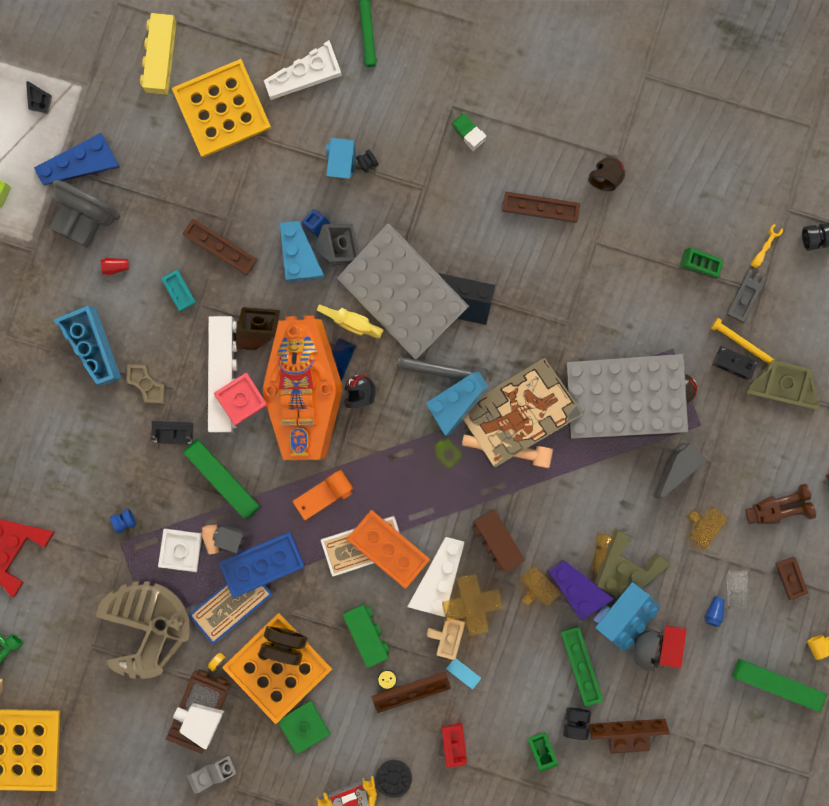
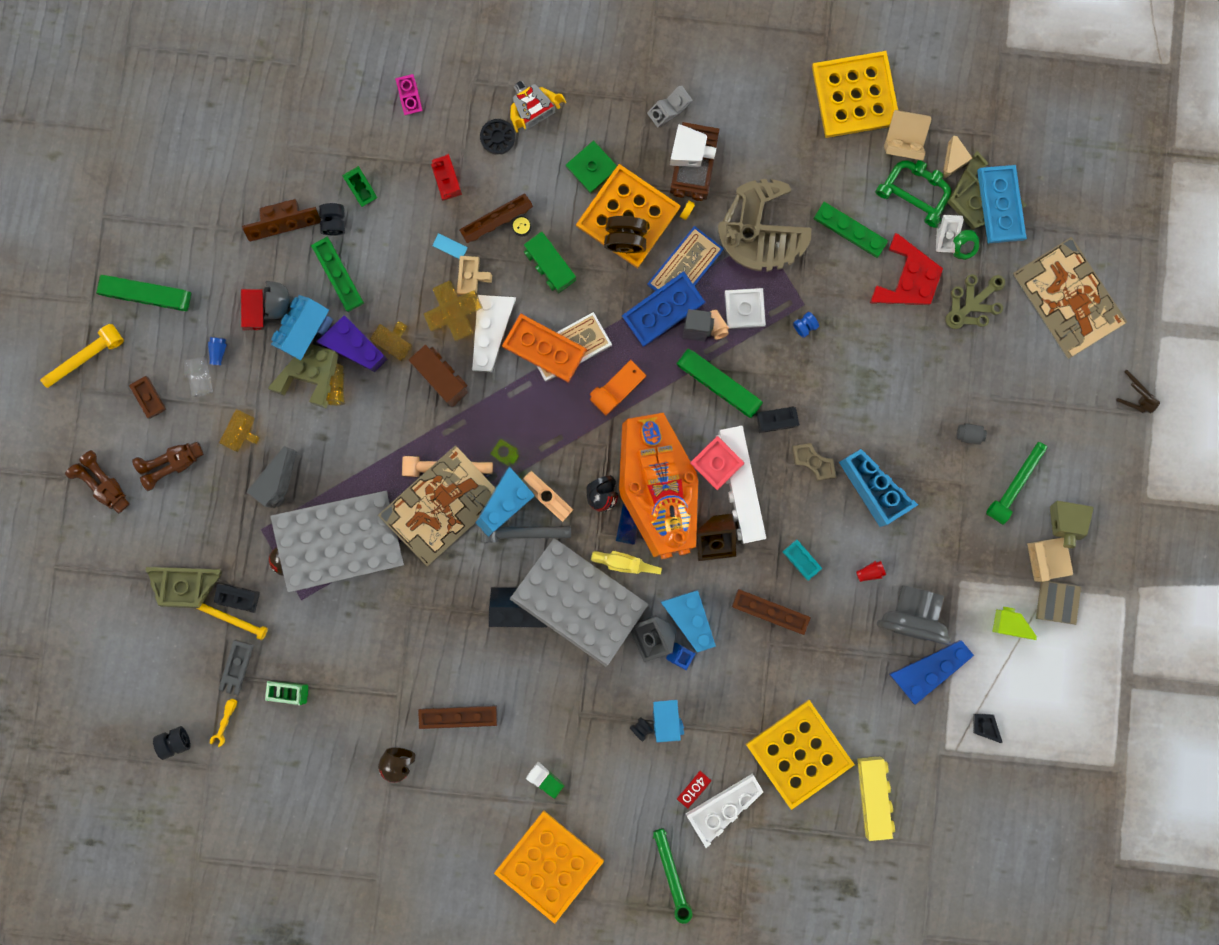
camera: 175 degrees right, 0 degrees up
none -> light orange plate [494,810,604,924]
none -> light nougat piece [522,471,574,522]
none -> red sticker [677,771,712,809]
none -> green plate [813,202,888,258]

